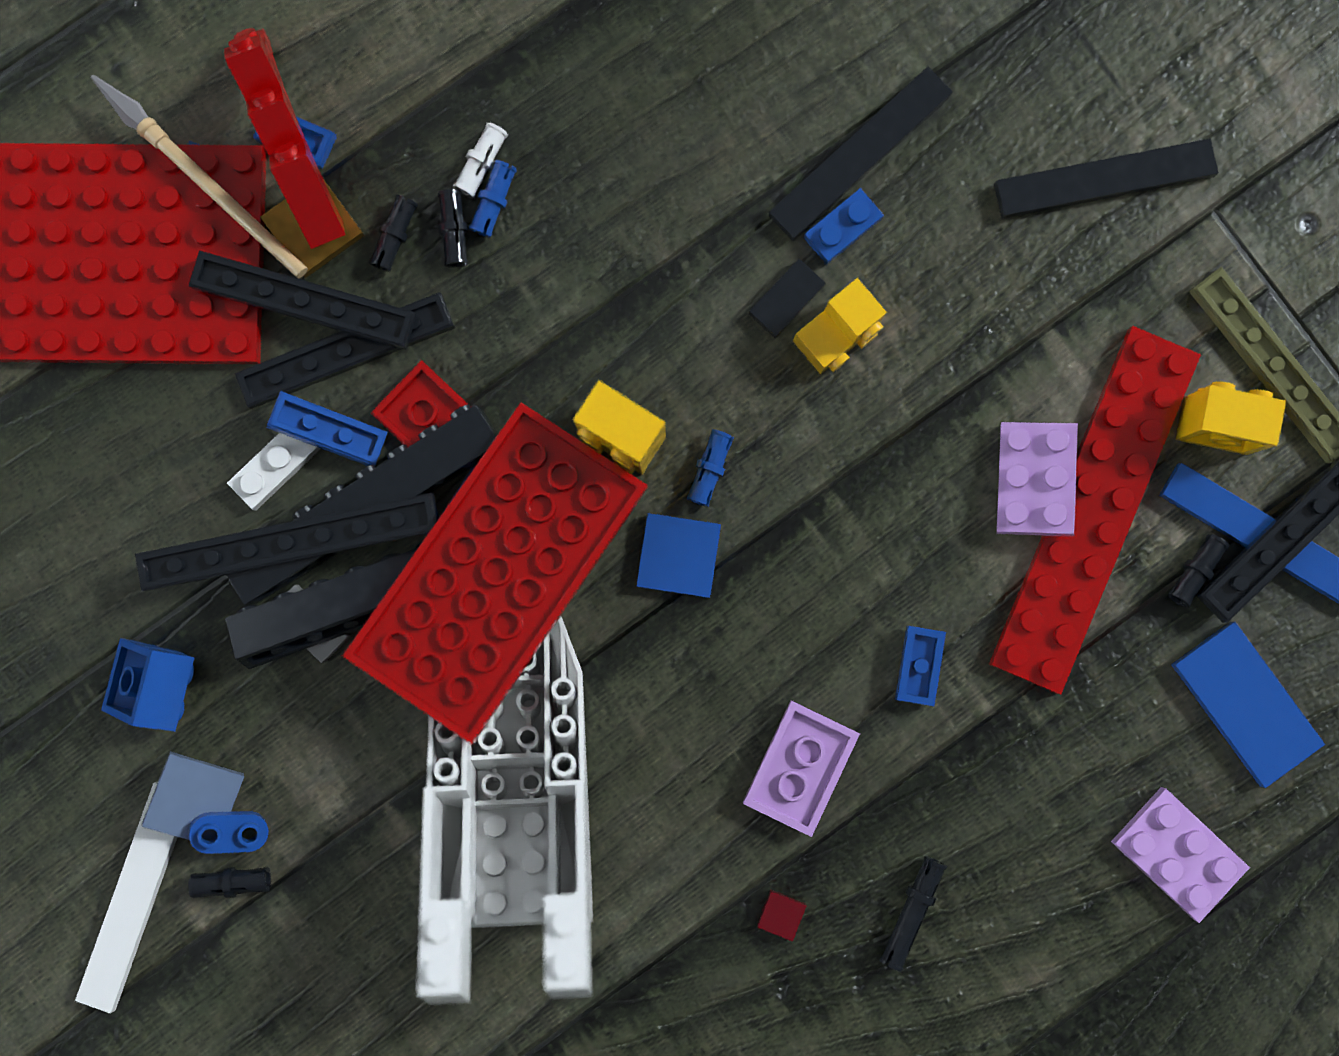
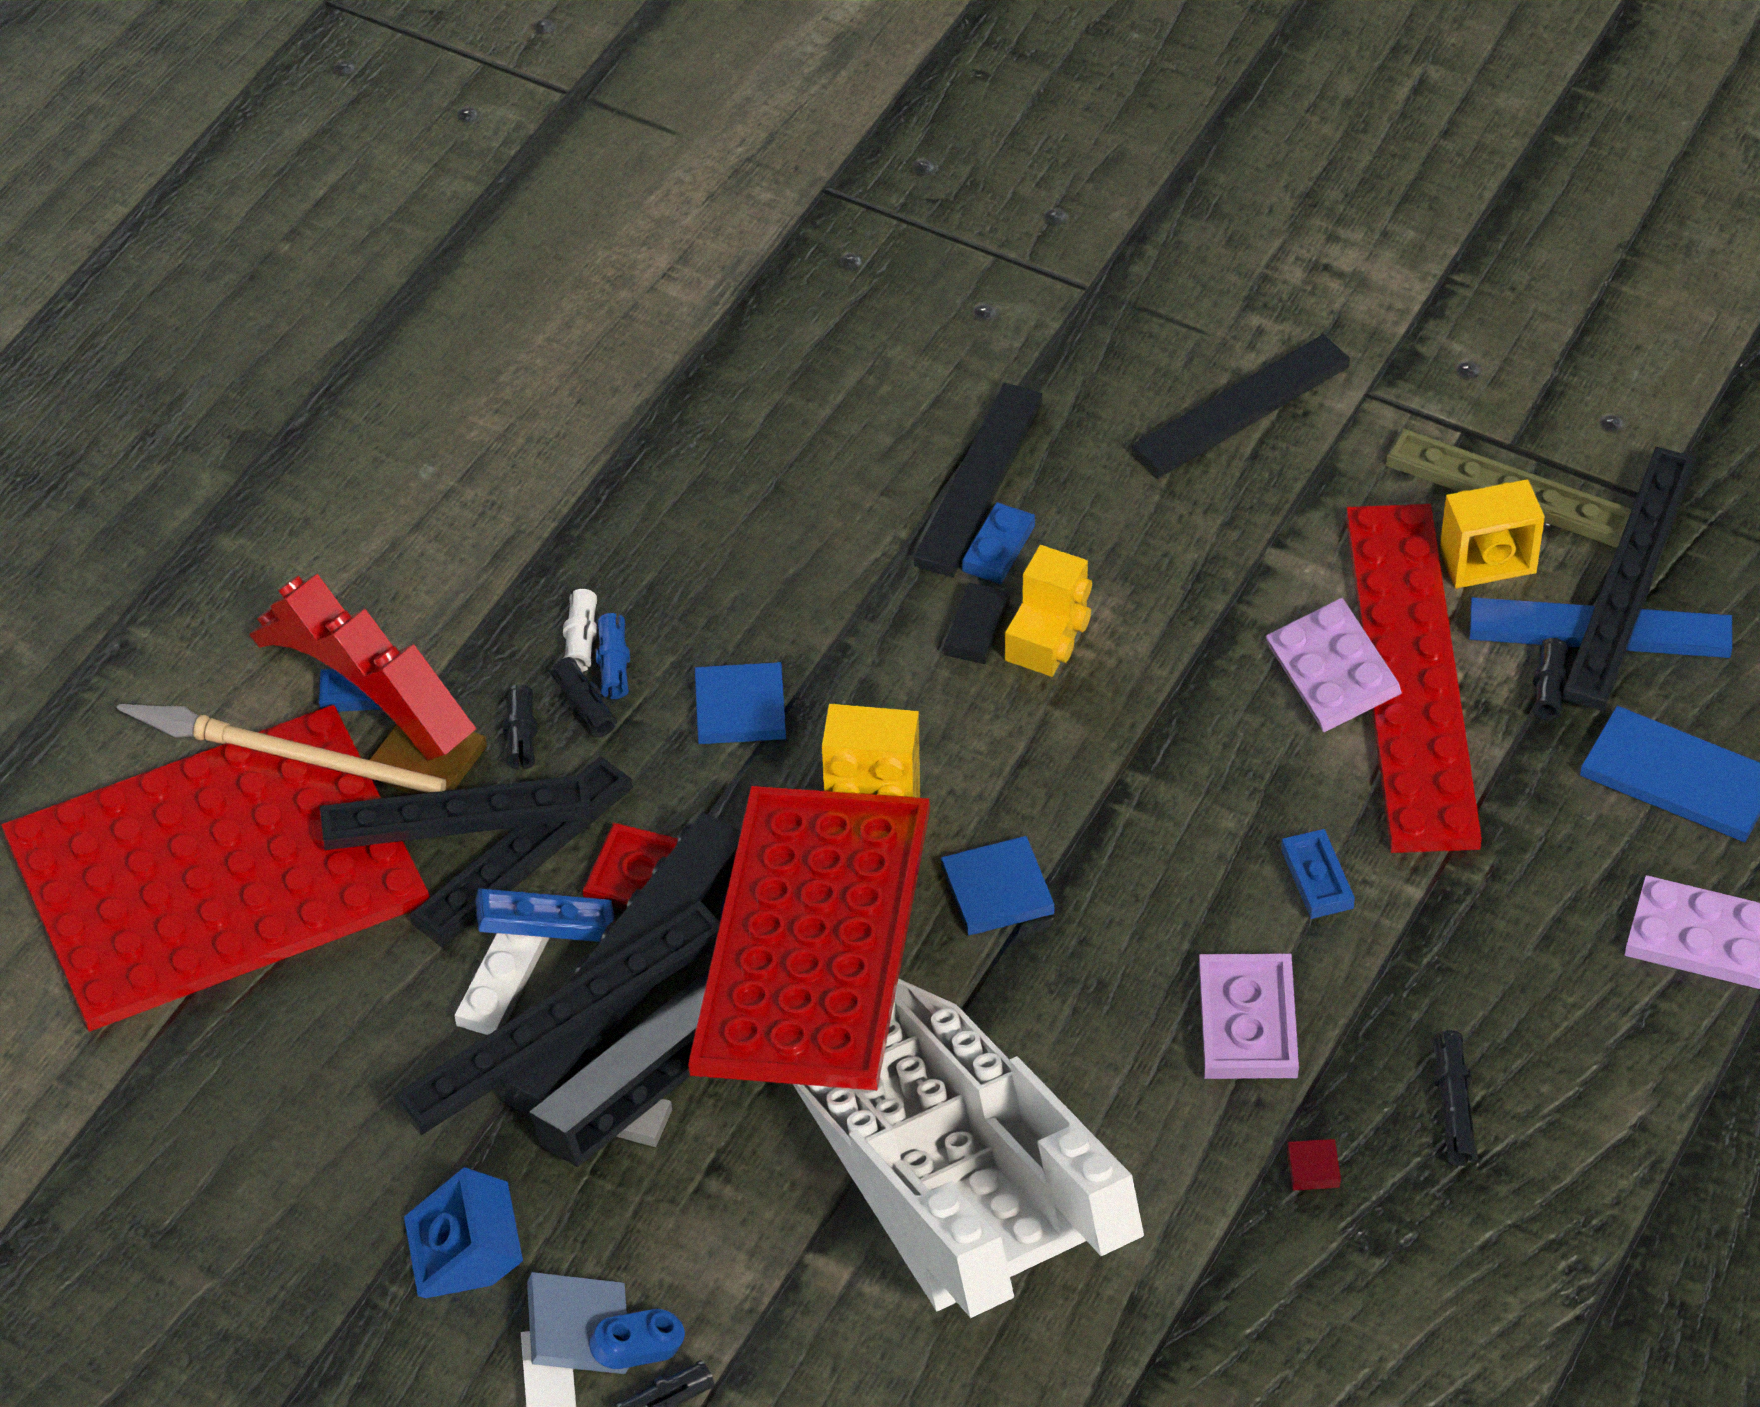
camera: 25 degrees left, 35 degrees down
blue pin [686,429,734,507] -> none
none -> blue tile [695,662,786,744]

